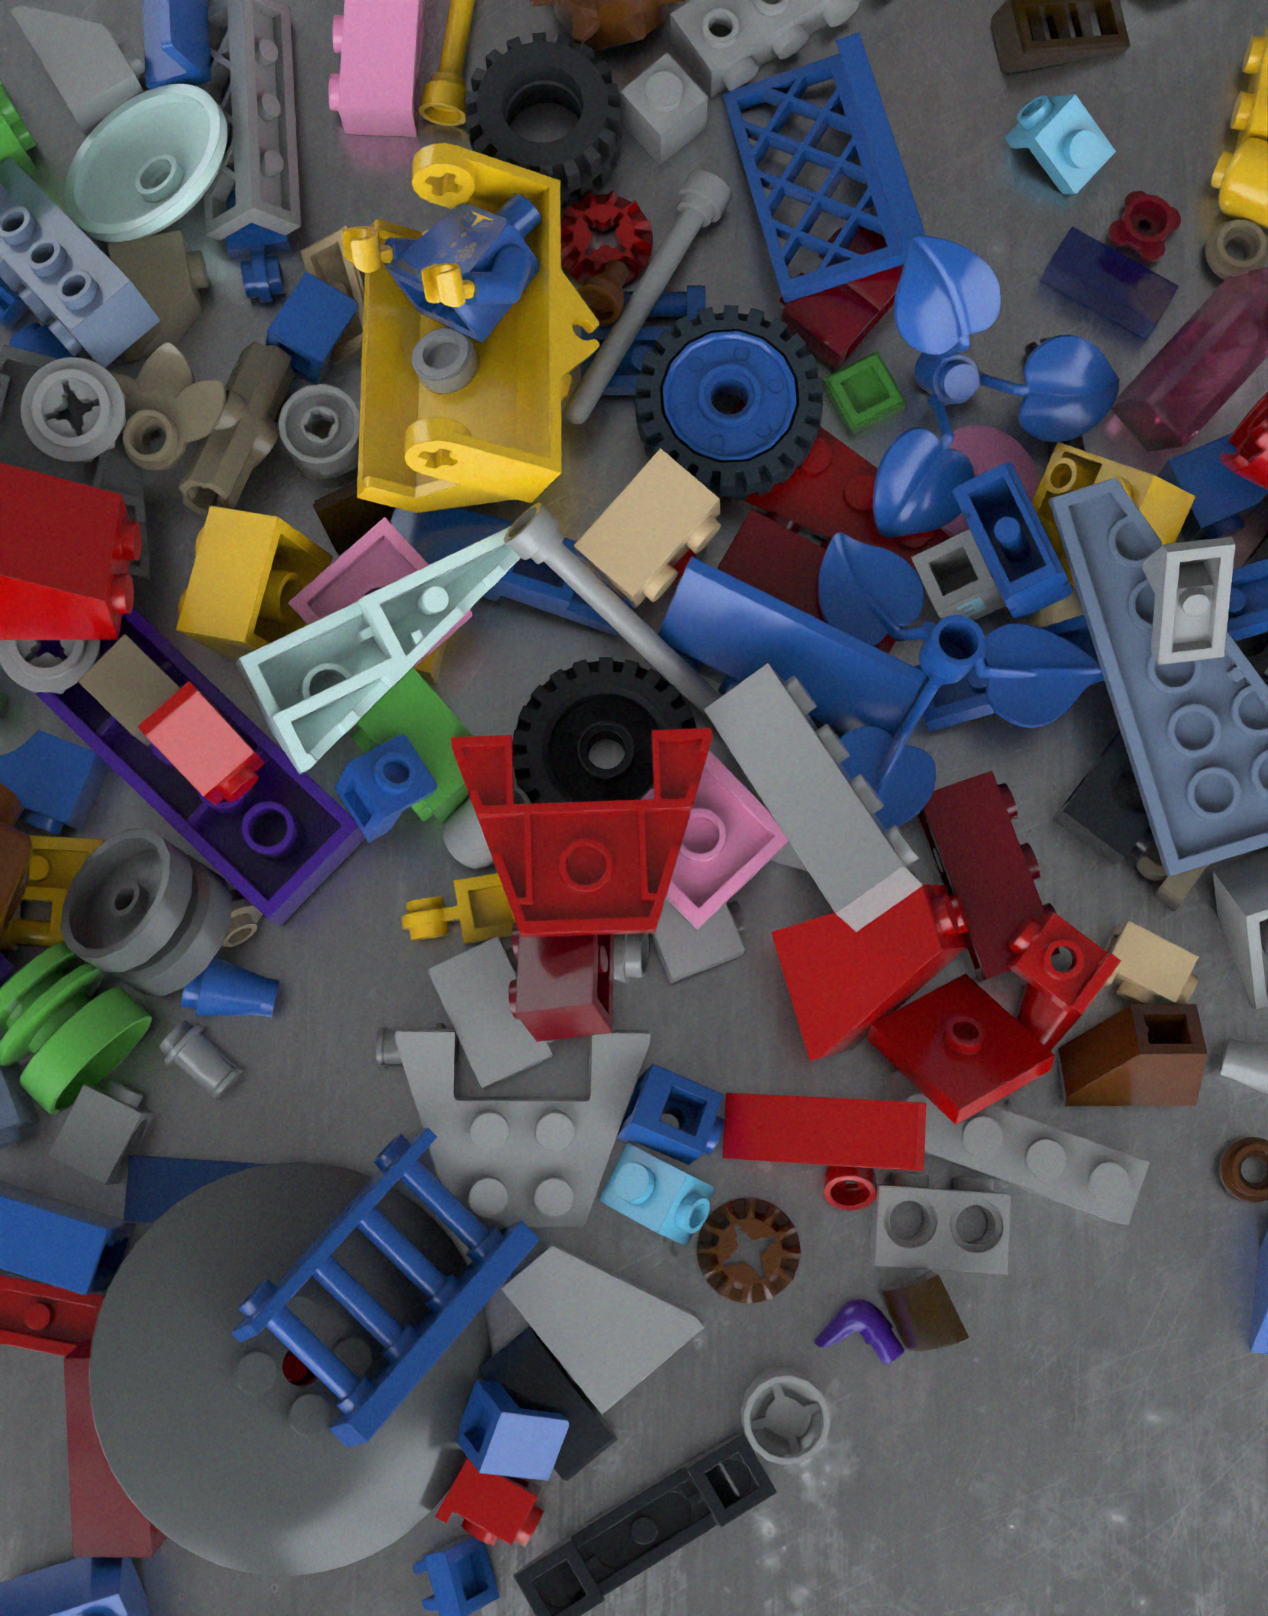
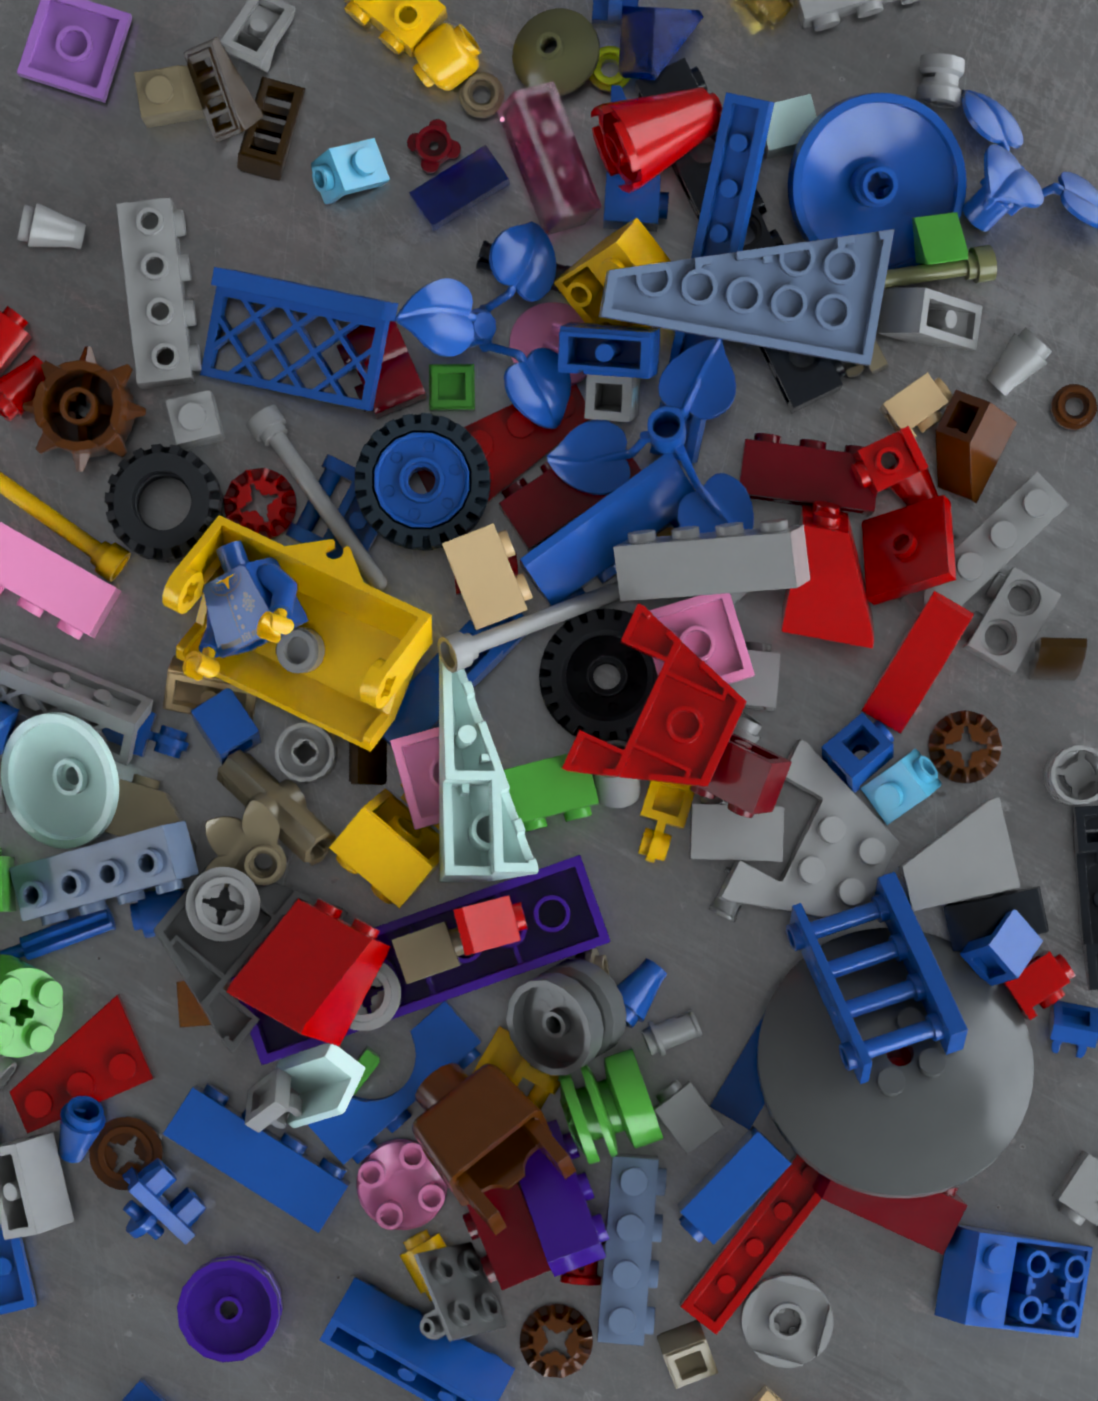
camera: 60 degrees left, 5 degrees up
blue bracket [334,735,437,842] -> none
reddish brown piece [576,260,629,326] -> none
dark purple animal [815,1299,905,1365] -> none
red hinge [824,1165,876,1210] -> none
light grey slope [1142,537,1235,665] -> none

